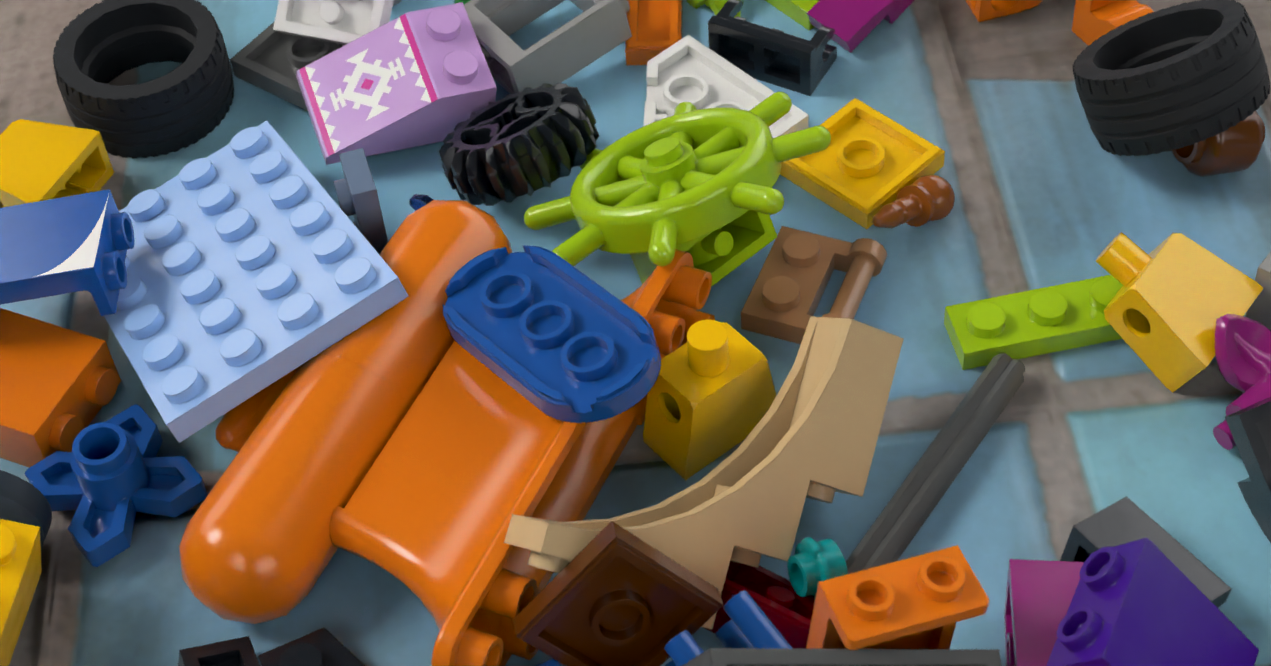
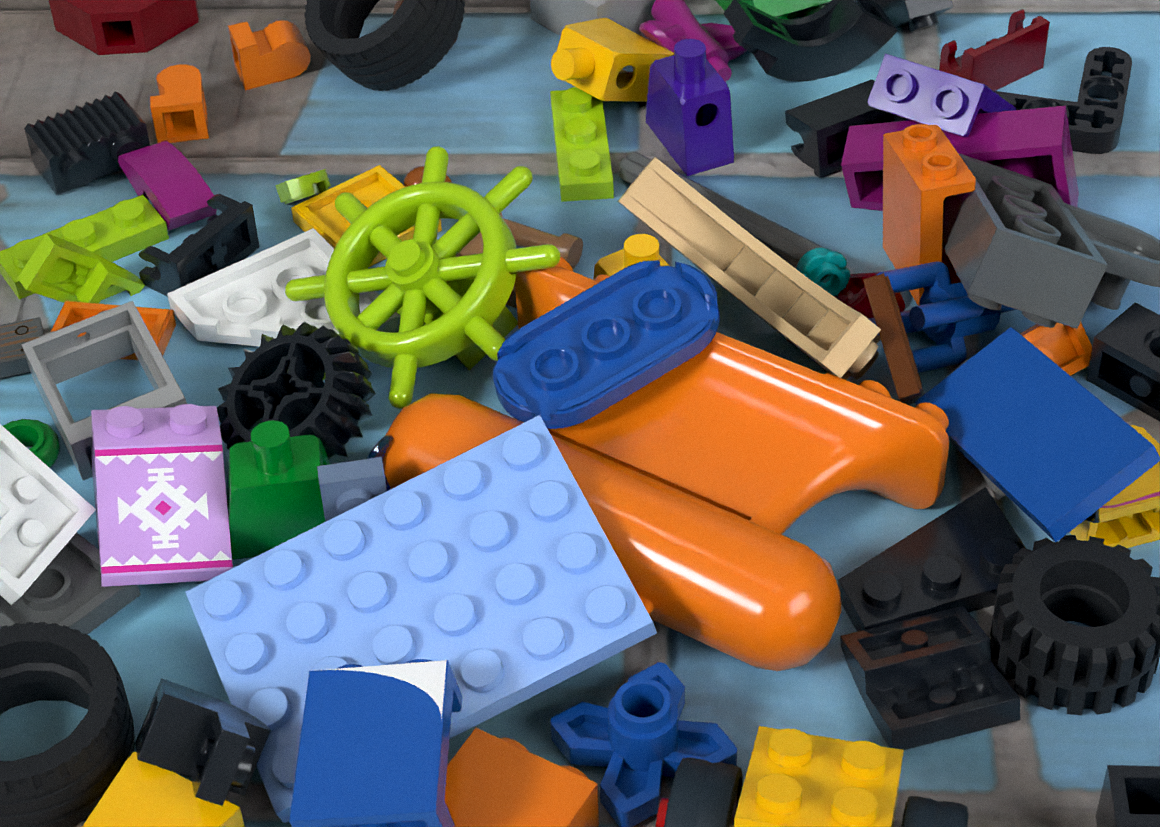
camera: 85 degrees left, 5 degrees down
none -> black brick [135,678,270,806]
none -> green torso [227,420,330,560]
none -> lime tile [275,169,331,204]
none -> dark purple torso [646,39,734,176]

